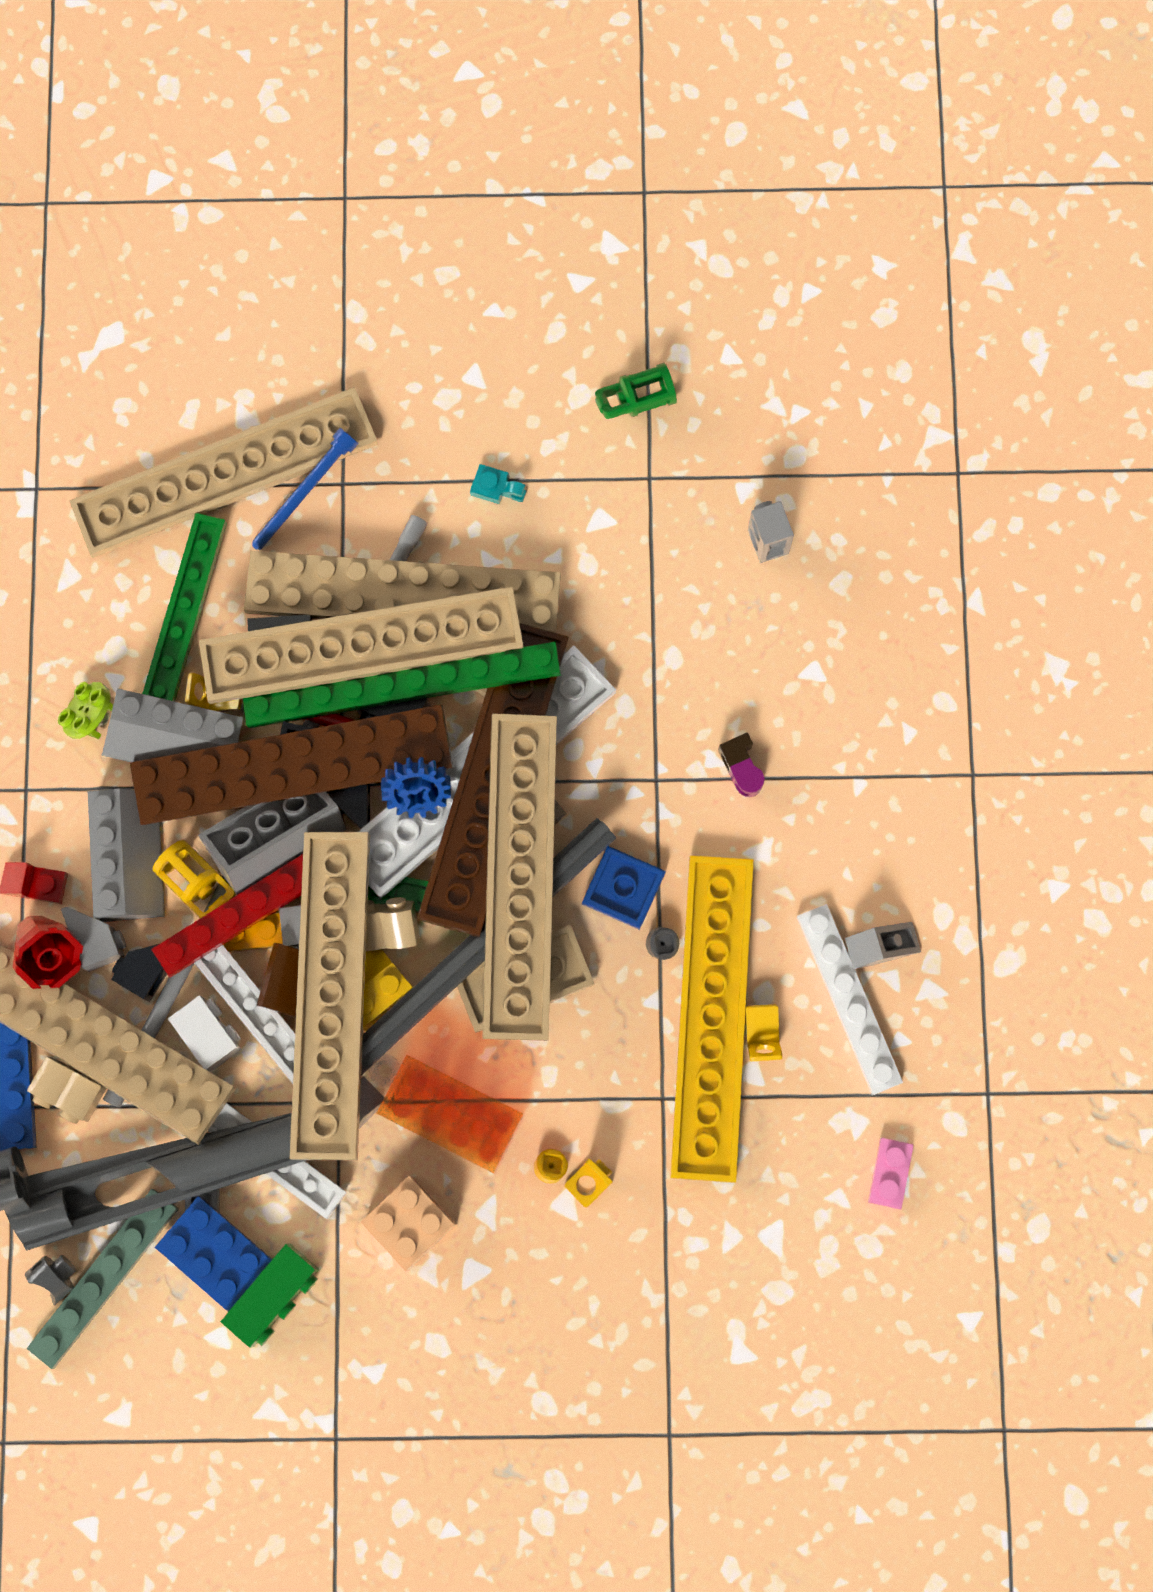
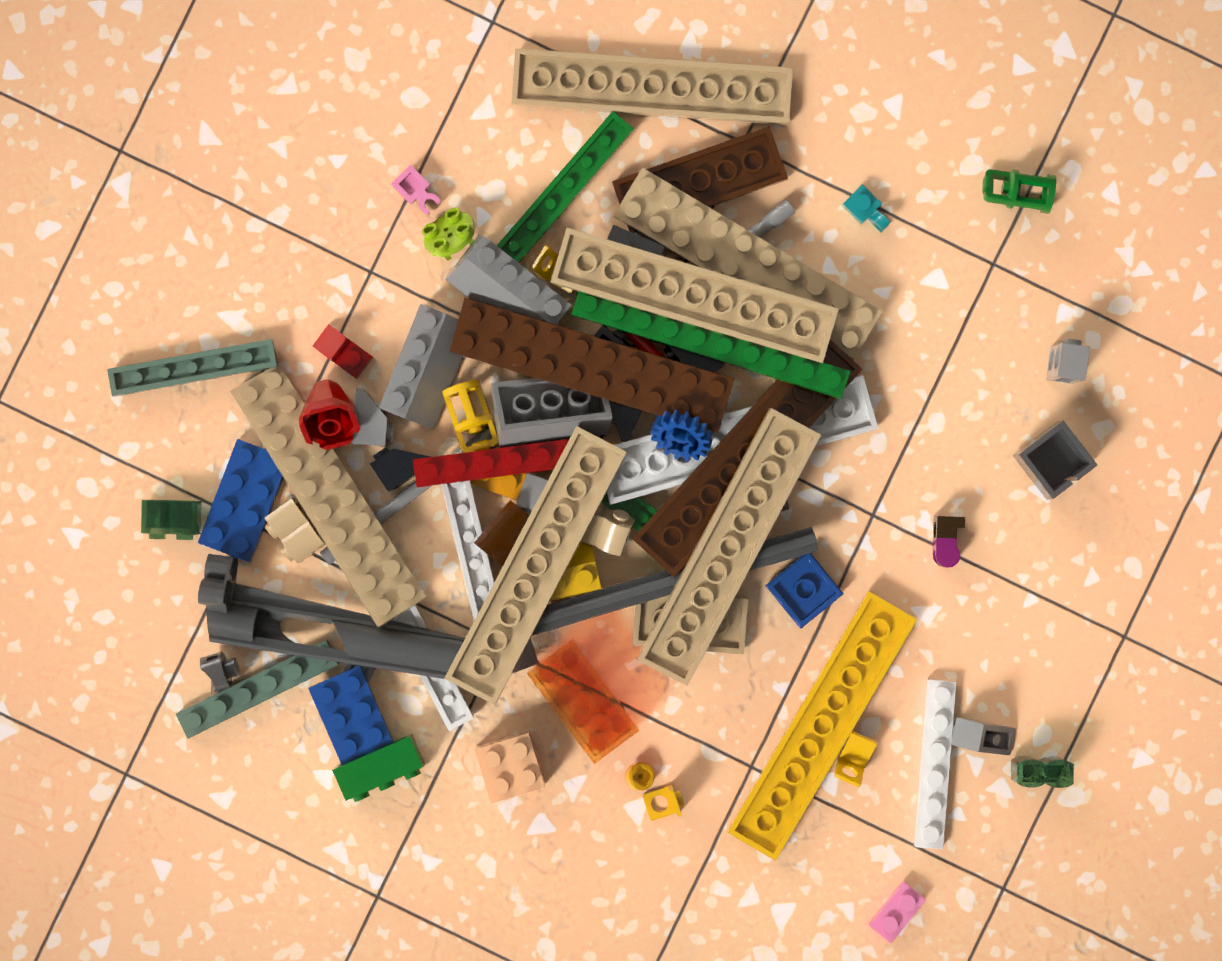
camera: 20 degrees right, 10 degrees up
white brick [168,995,242,1072] -> none
blue piece [252,428,359,550] -> none
flat silver tile [646,927,680,960] -> none
none -> bright pink plate [391,165,441,216]
none -> reddish brown plate [612,126,788,233]
none -> clear green brick [1011,756,1074,788]
none -> dark grey piece [1012,420,1098,500]

